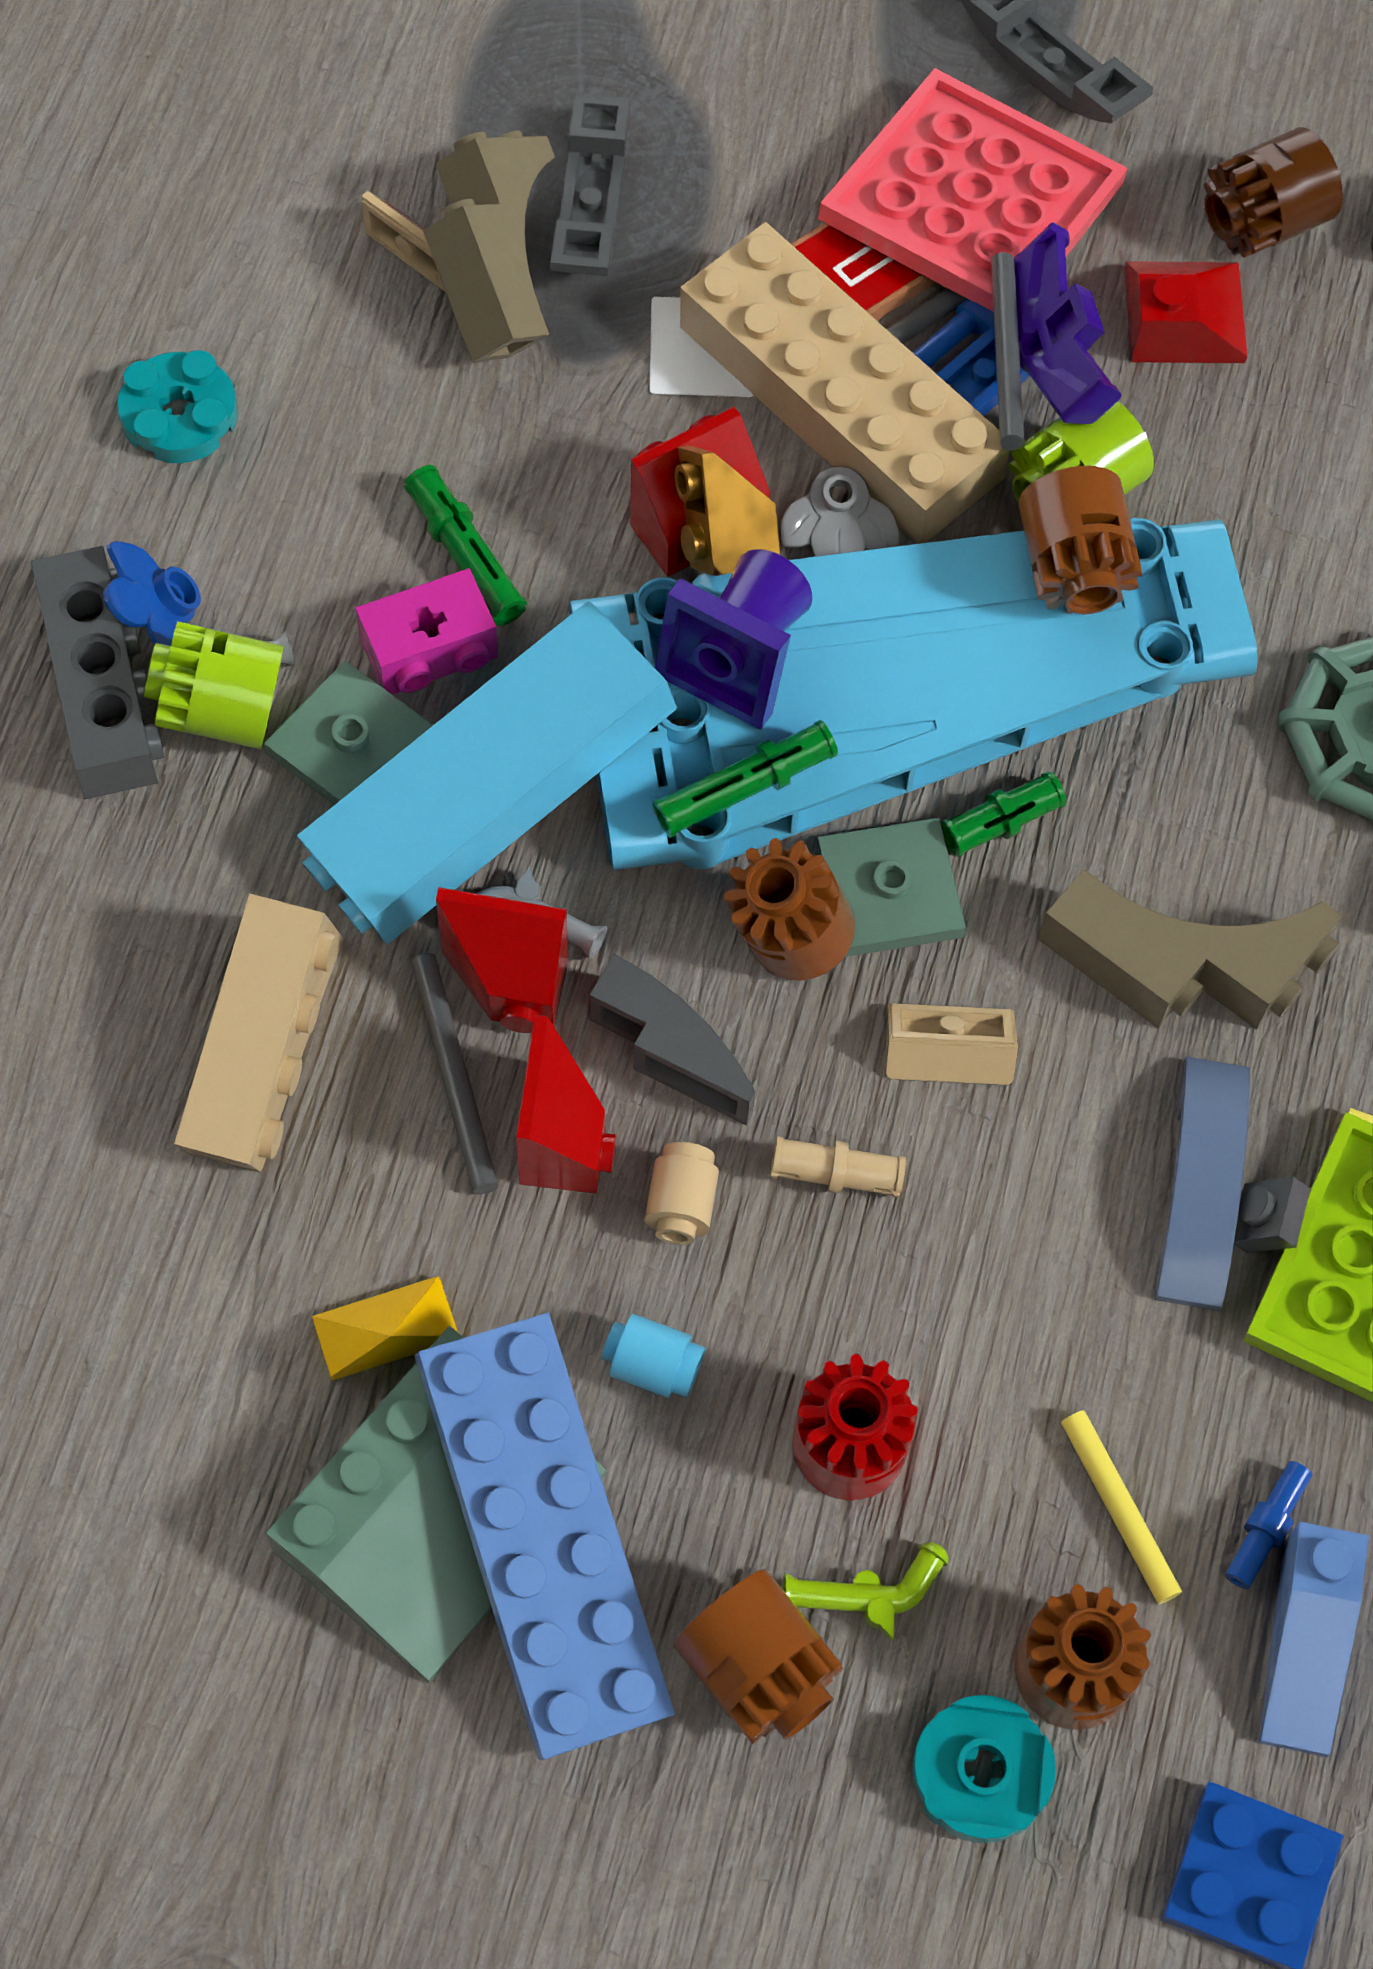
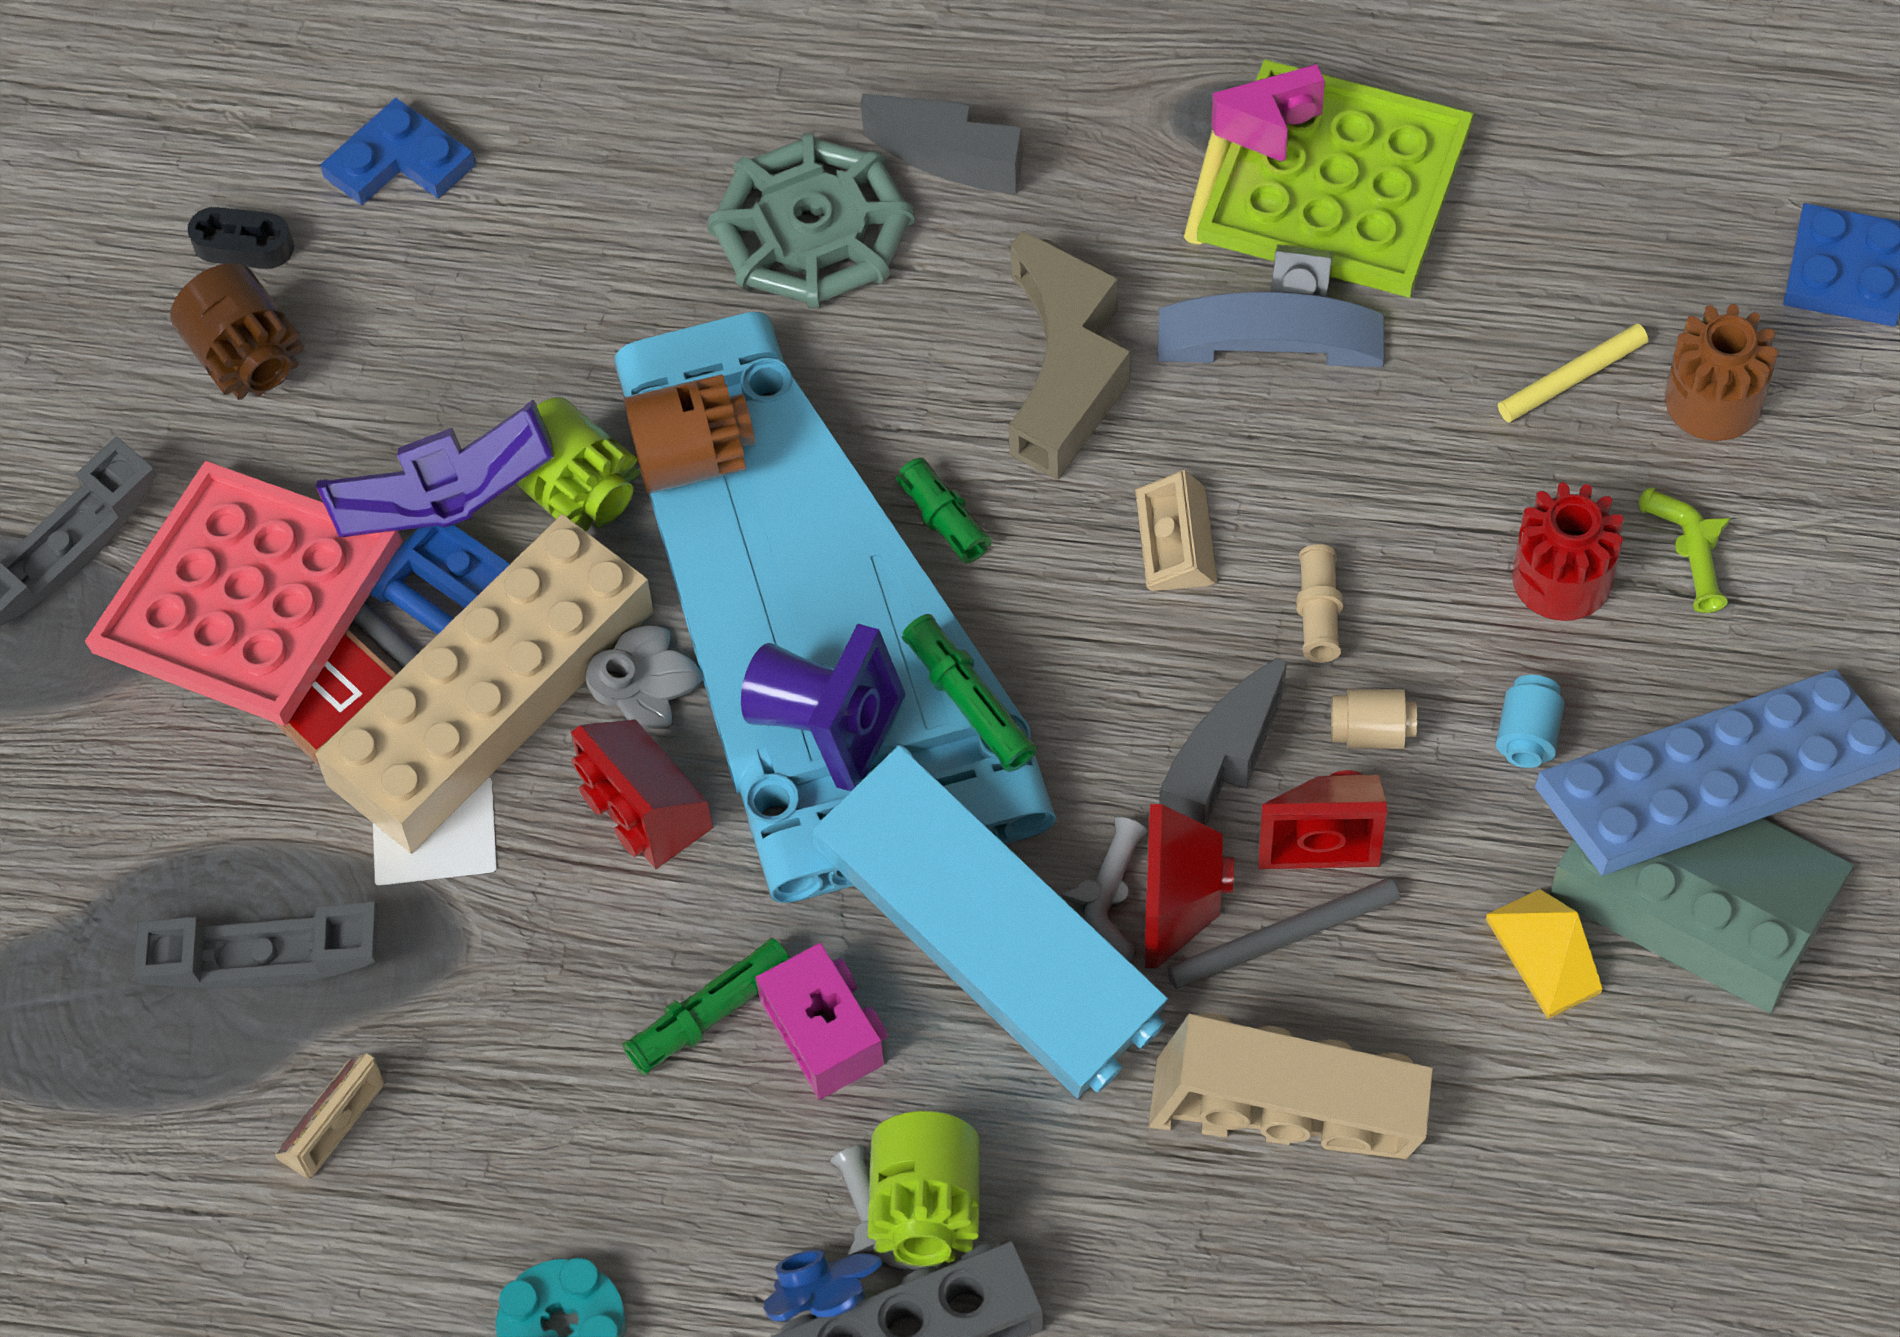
camera: 90 degrees left, 5 degrees down
sand green plate [264,660,433,805] -> none
dark tan arch [423,131,555,362] -> none
dark orange gear [673,1569,843,1744] -> none
pearl gold slope [674,445,780,576] -> none
dark orange gear [724,838,855,981] -> none
sand green plate [816,818,966,957] -> none
teal plate [912,1695,1056,1843] -> none
dark grey bar [991,252,1024,450] -> none
red slope [1124,261,1247,363] -> none
blue bar [1225,1461,1313,1590] -> none
medium blue slope [1258,1522,1369,1757] -> none

